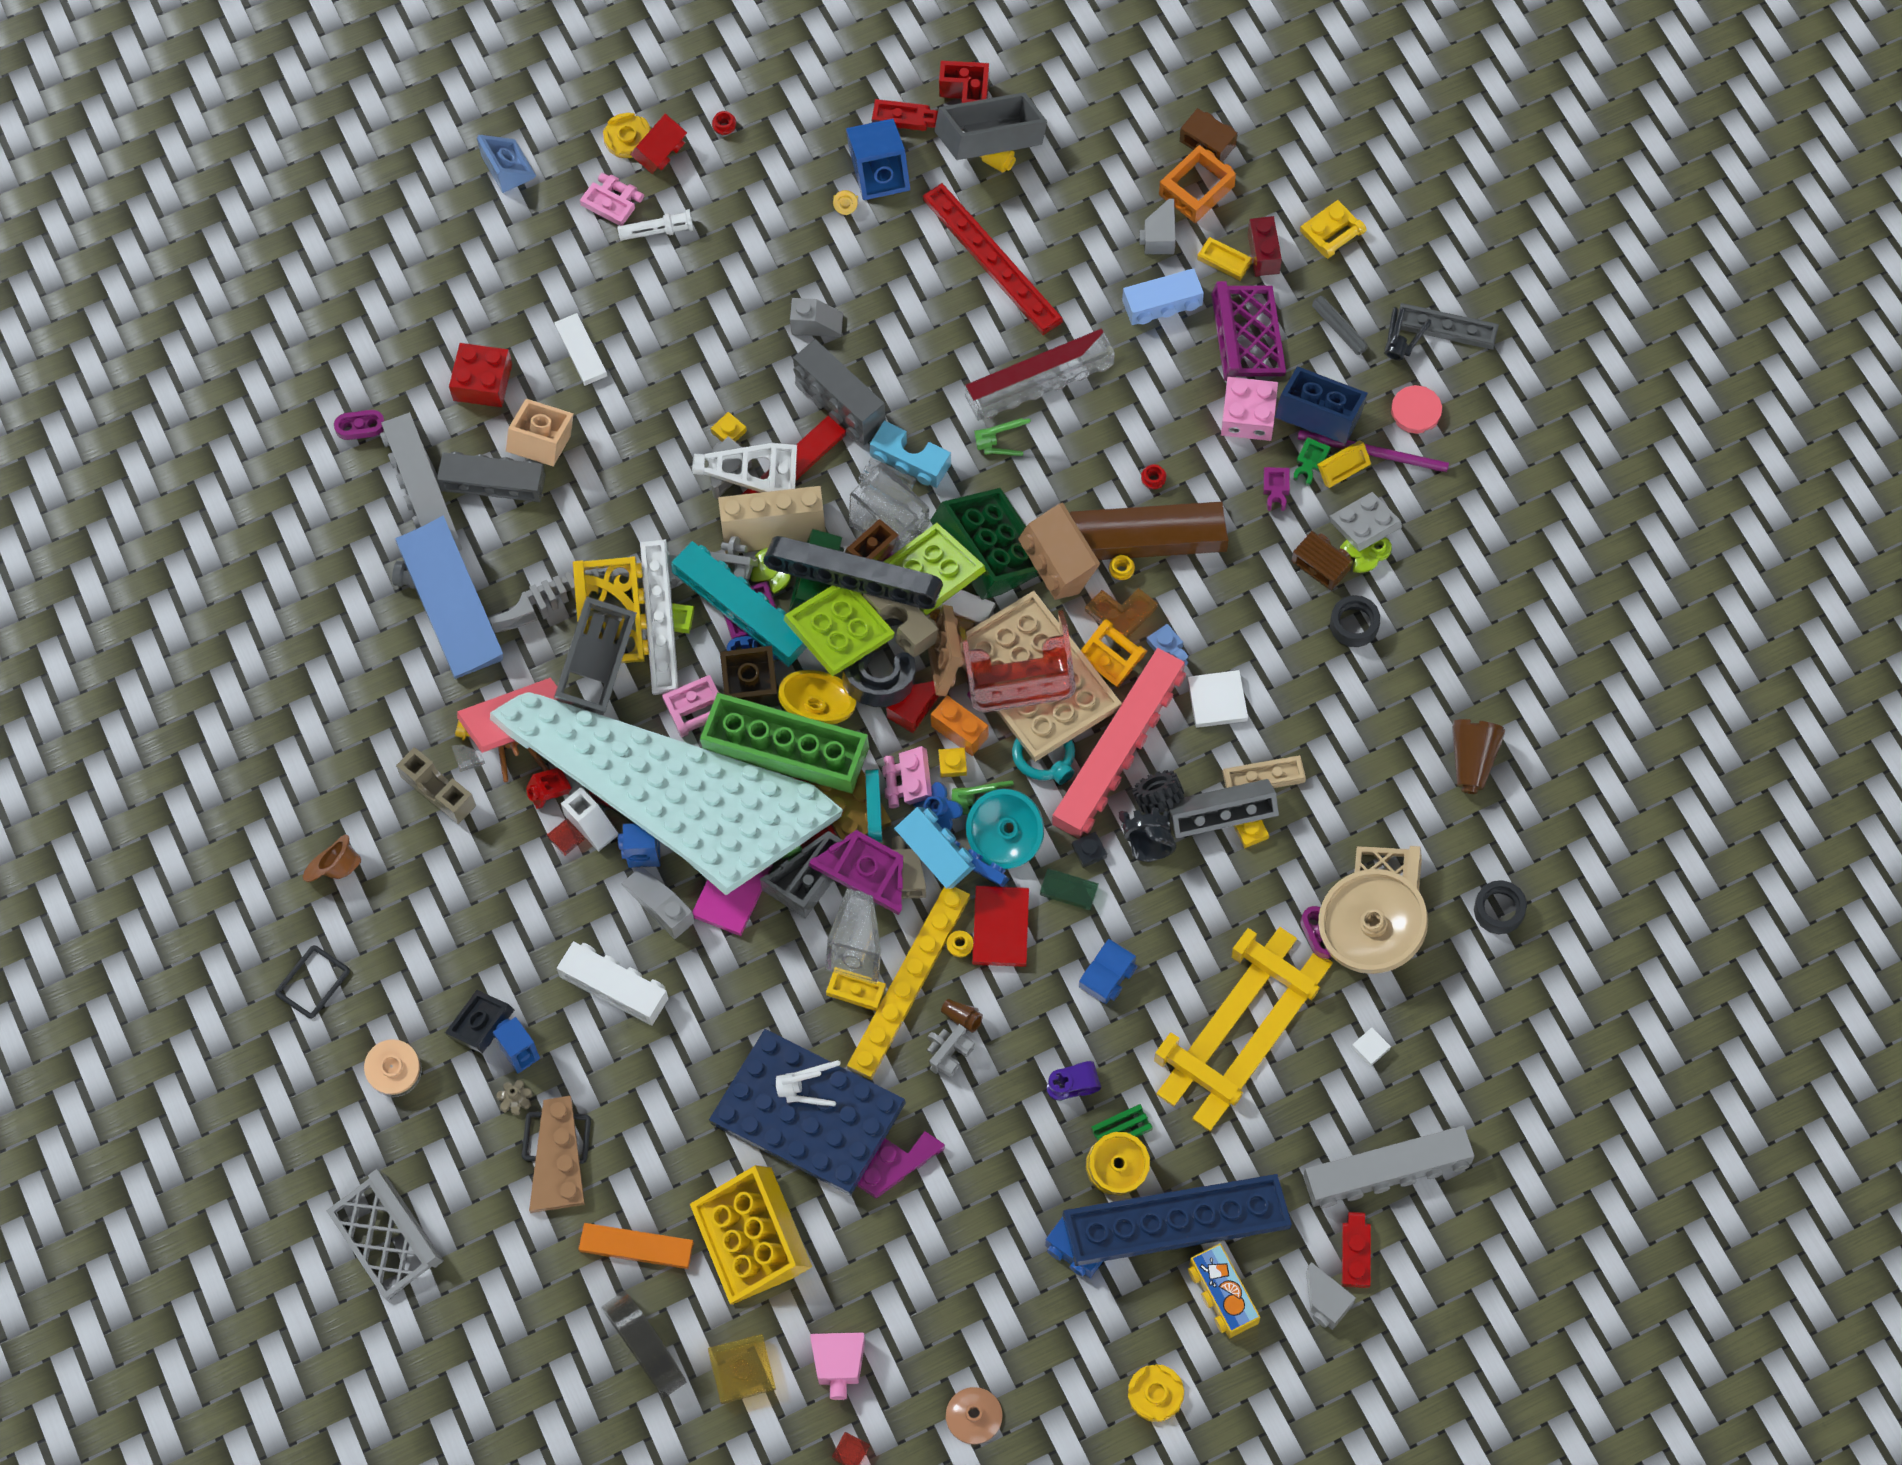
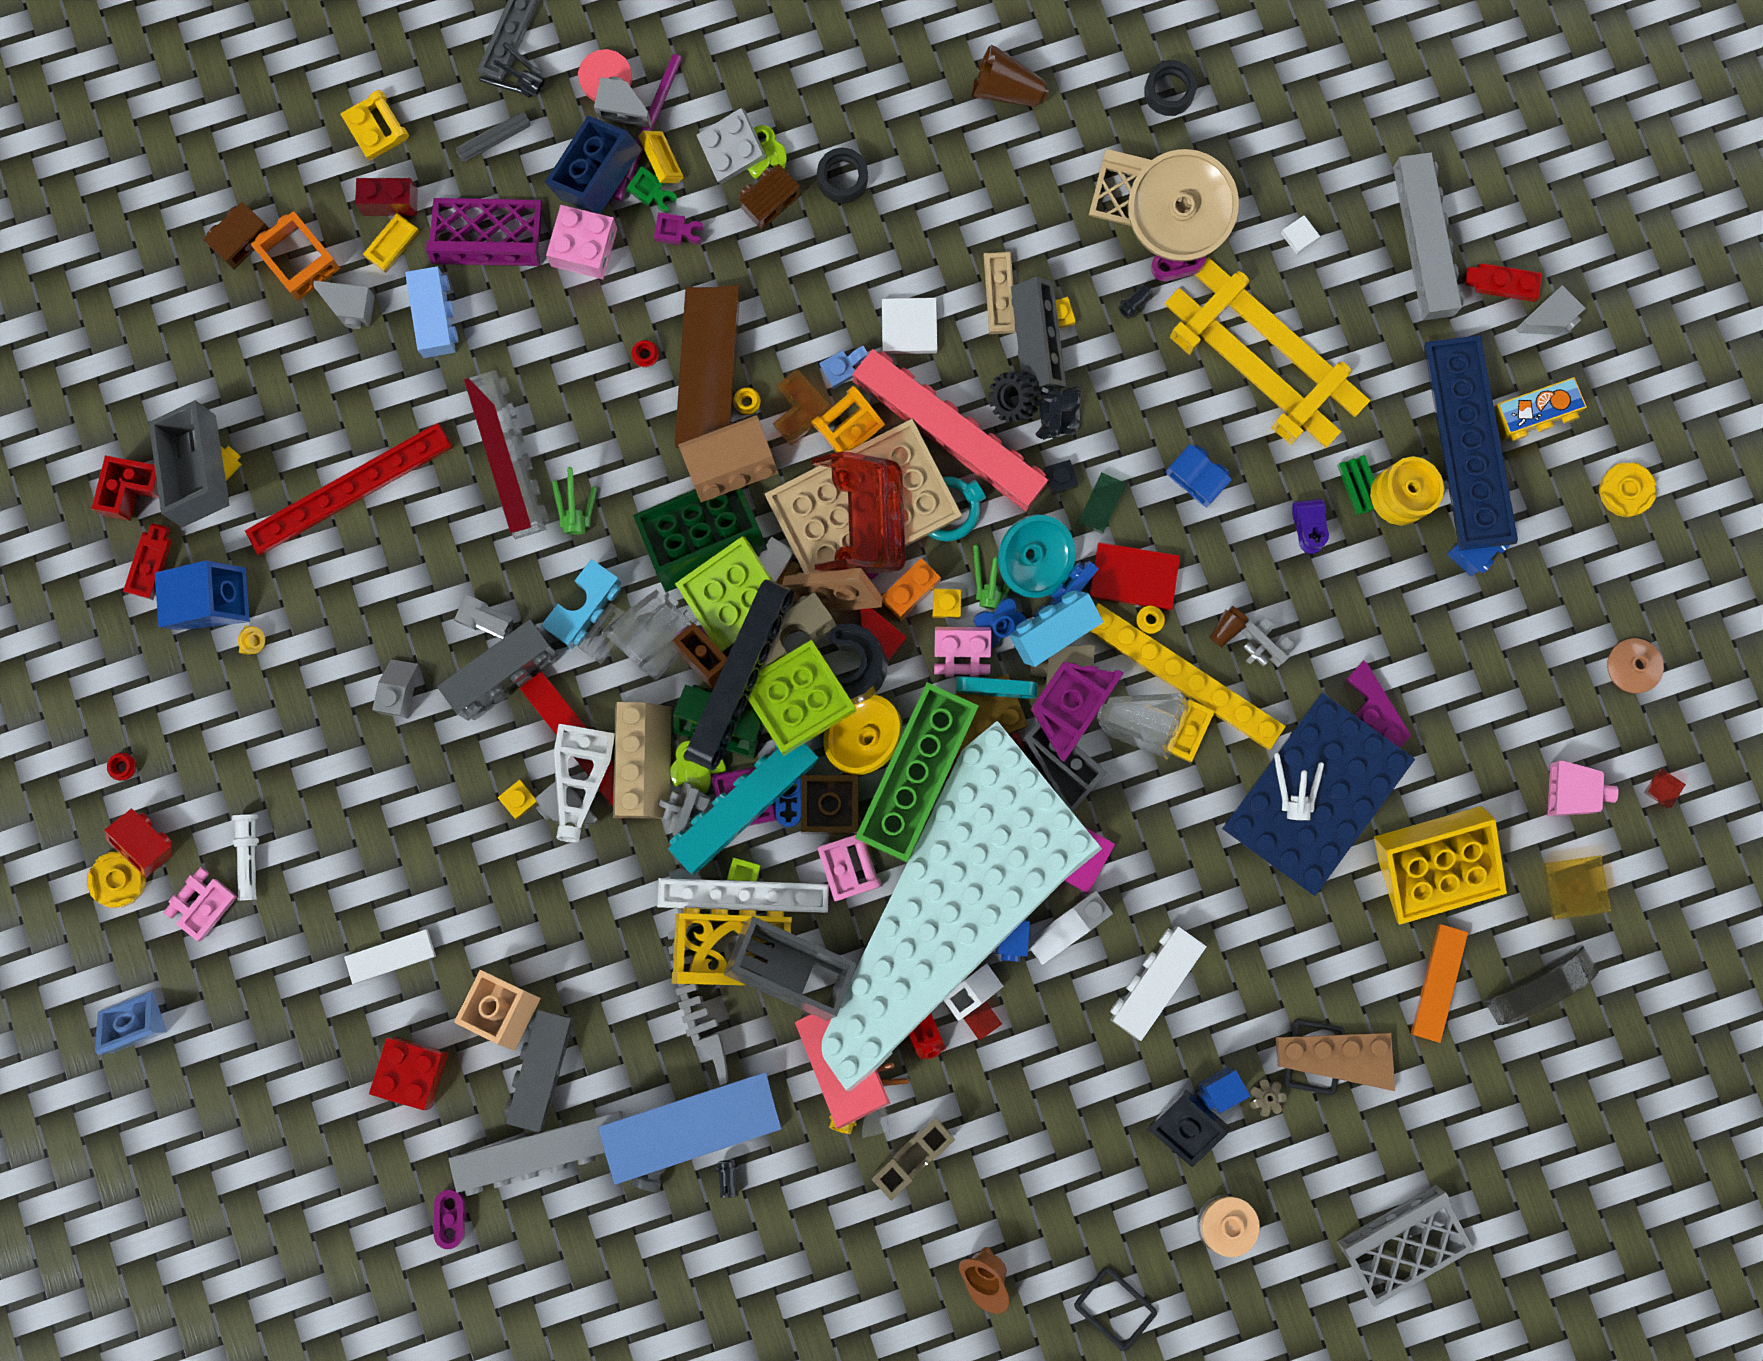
camera: 85 degrees left, 15 degrees up
none -> light grey piece [454,595,515,639]
none -> light grey slope [594,76,651,128]
none -> black pin [715,1160,739,1198]
none -> black pin [1118,285,1153,319]

